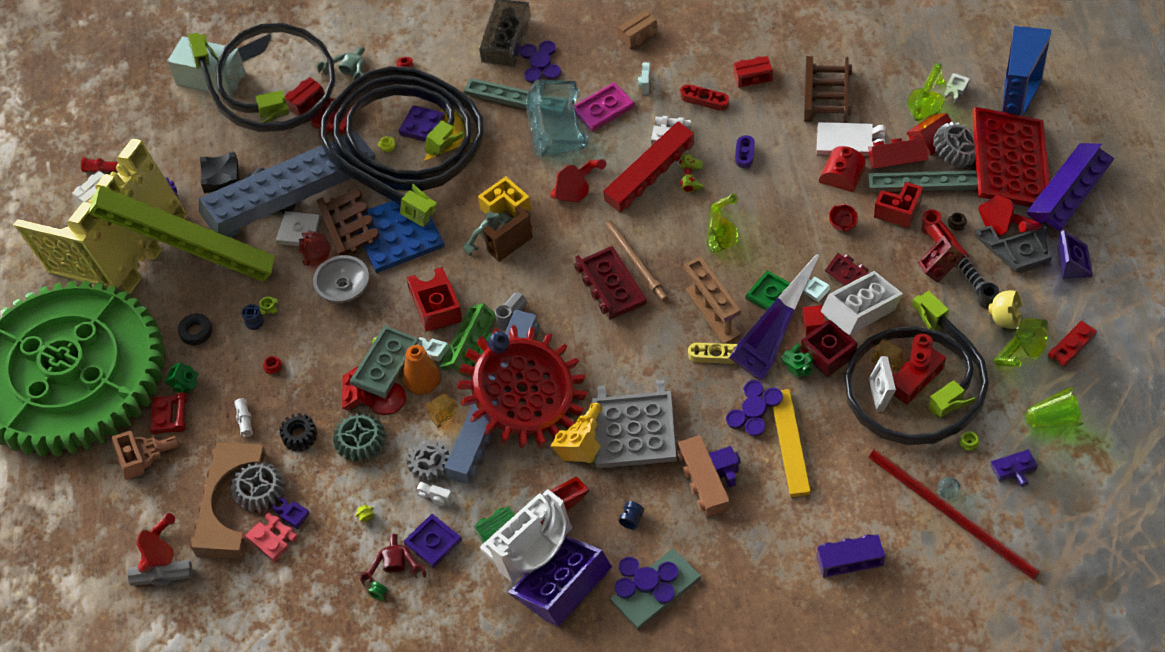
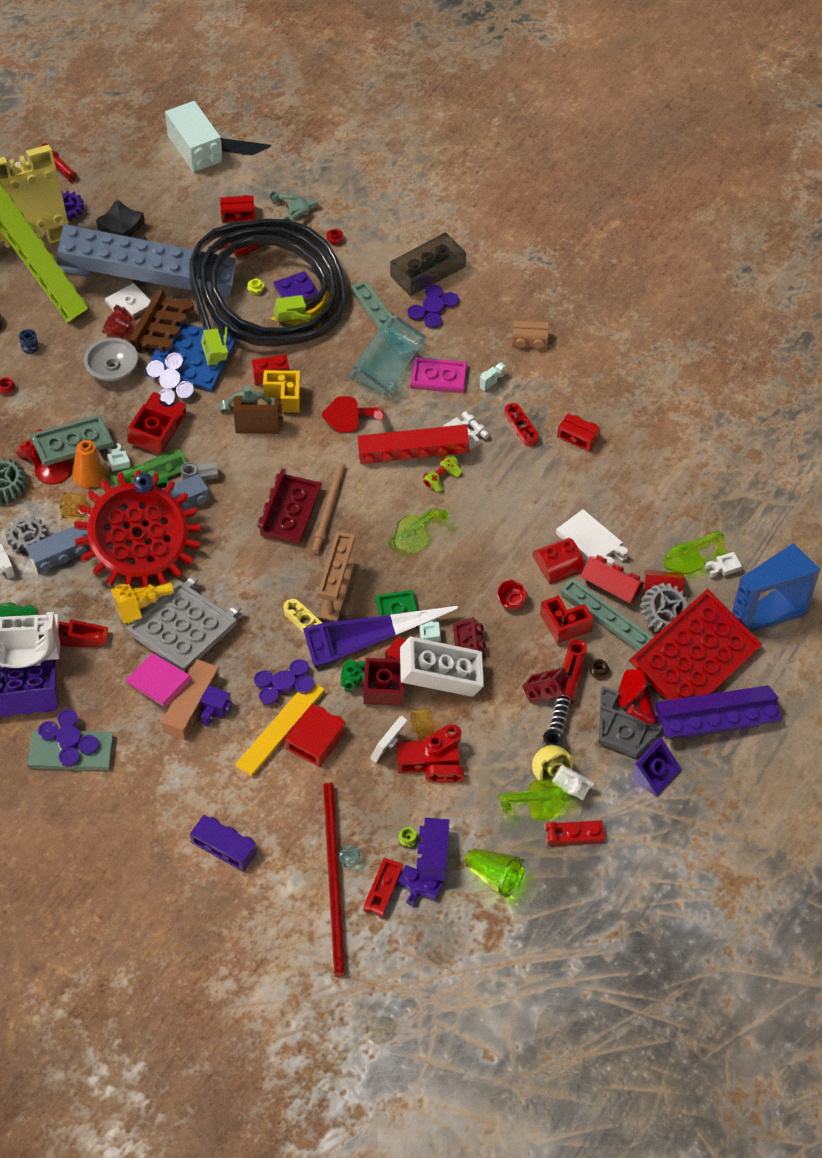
camera: 35 degrees right, 0 degrees up
black piece [188,23,335,132] -> none
lime plate [259,297,278,315] -> none
dark blue wheel [618,501,644,530] -> none
dark purple plate [735,135,755,168] -> none
reddish brown fence [804,56,852,123] -> none
black piece [844,290,989,445] -> none
none -> dark pink tile [125,653,192,707]
none -> piece [147,353,194,407]
none -> red brick [251,354,290,385]
none -> red brick [285,704,346,768]
none -> red plate [363,857,403,918]
none -> dark purple brick [416,817,450,881]
none -> red beam [426,765,464,783]
none -> white hips [552,765,594,800]

